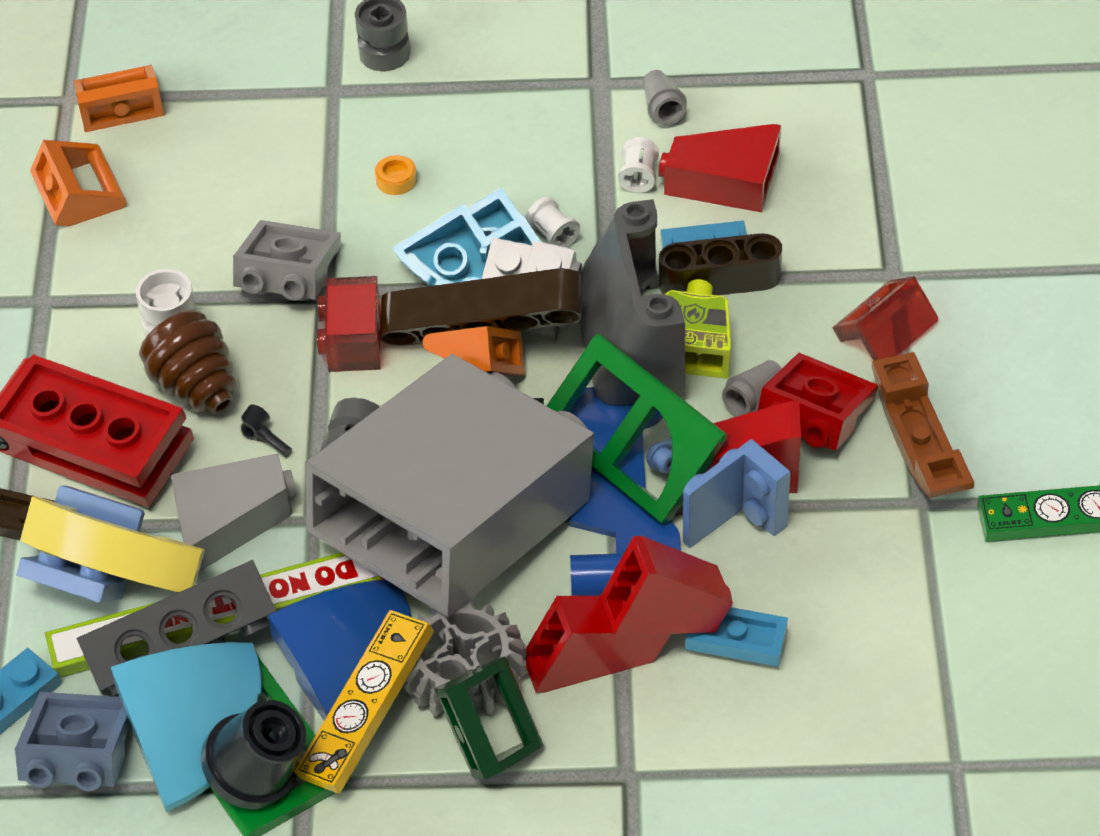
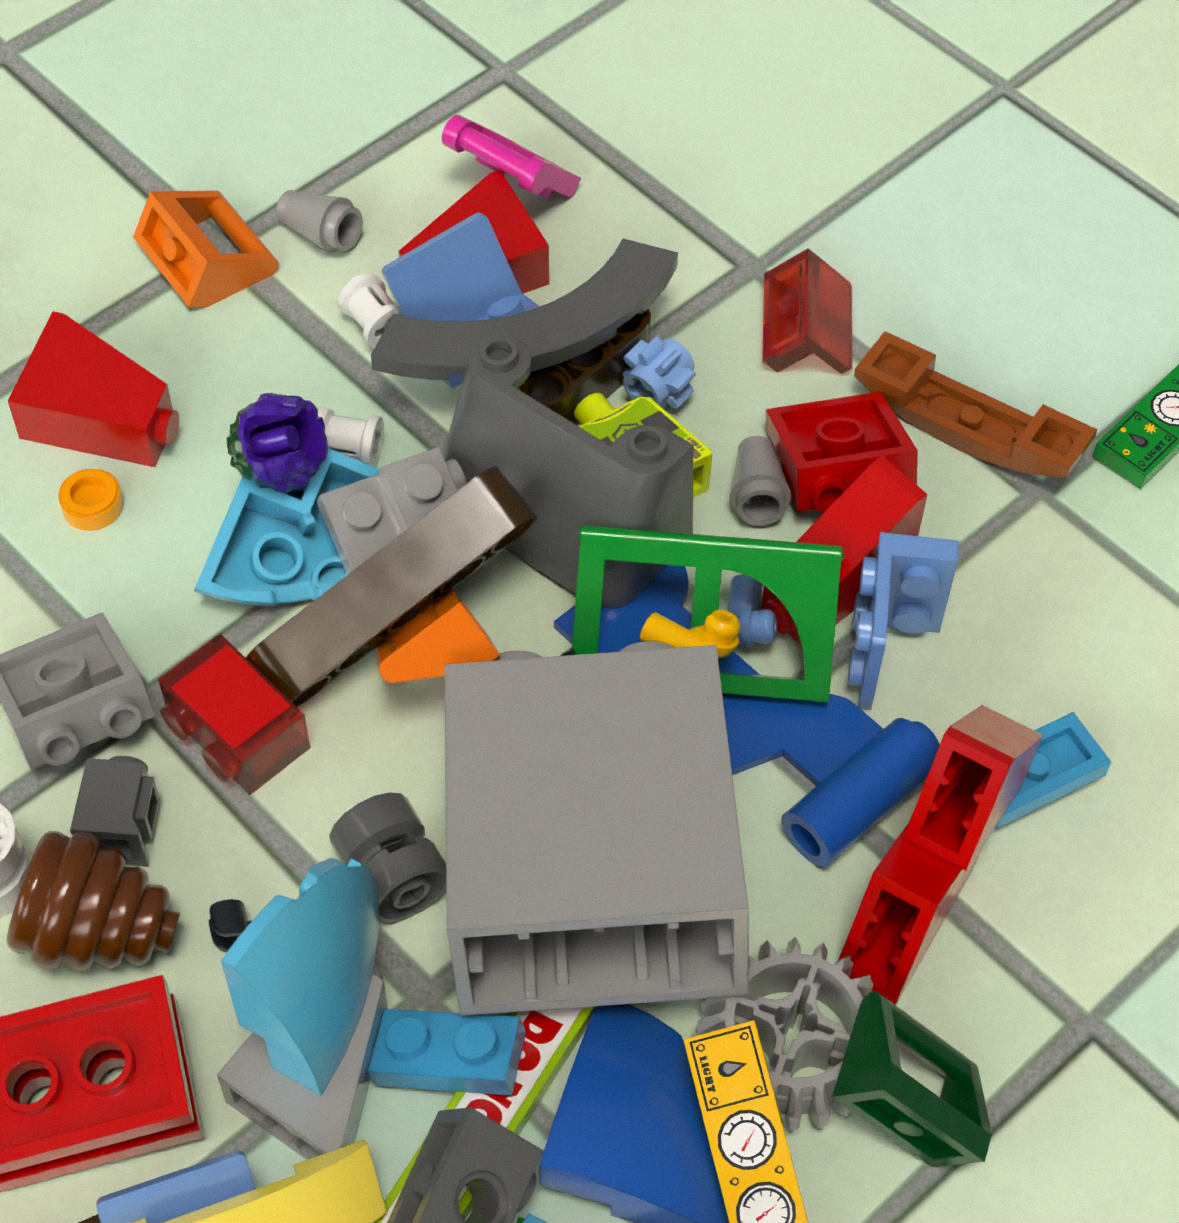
camera: 45 degrees left, 5 degrees up
none -> red slope [8,311,179,468]
none -> dark grey window [70,756,160,867]
none -> orange tile [133,190,279,308]
none -> medium azure brick [221,858,379,1096]
none -> dark purple piece [227,393,328,492]
none -> dark azure plate [367,1009,526,1095]
none -> dark grey tile [371,238,678,380]
none -> medium blue bracket [381,212,540,389]
none -> dark pink plate [441,115,581,199]
none -> light blue gear [622,337,696,409]
none -> yellow arm [640,610,741,659]

